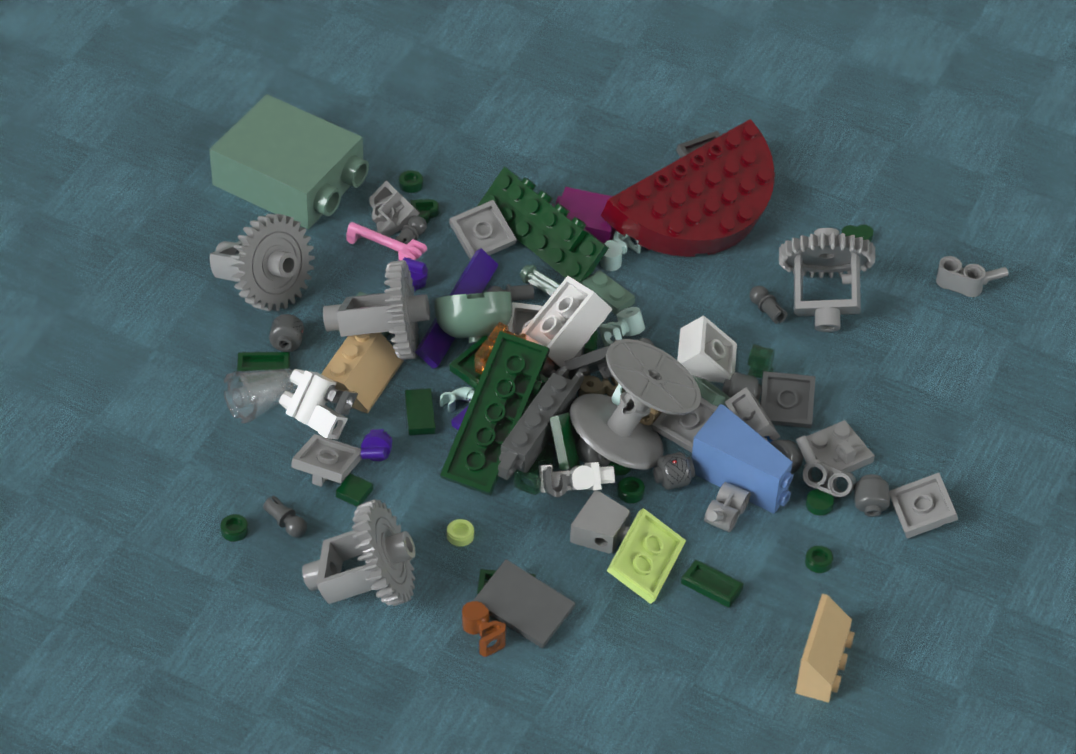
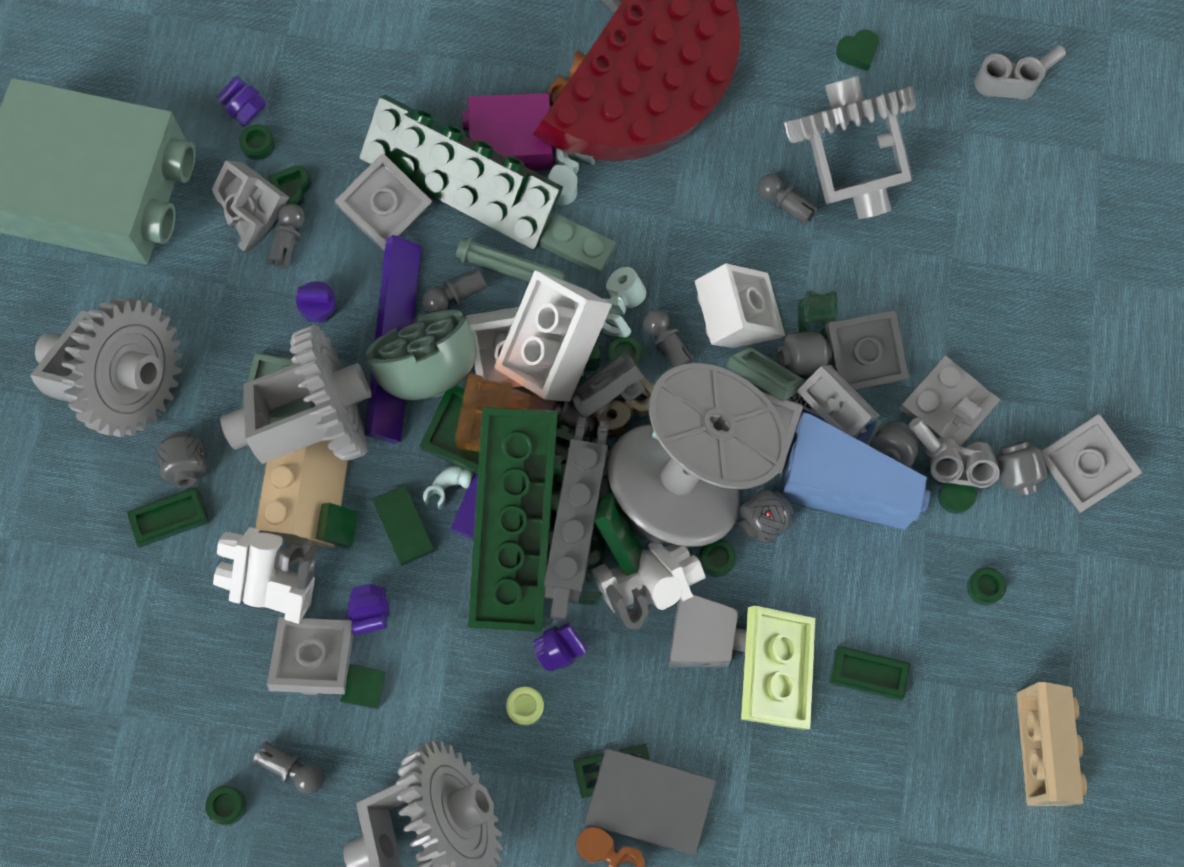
camera: 20 degrees left, 25 degrees up
clear cone [224,368,298,424] -> none
bright pink hinge [346,222,427,261] -> none
light grey beam [704,482,751,532] -> none
none -> dark purple piece [216,76,267,126]
none -> dark green tile [316,503,358,548]
none -> dark purple piece [532,622,588,671]

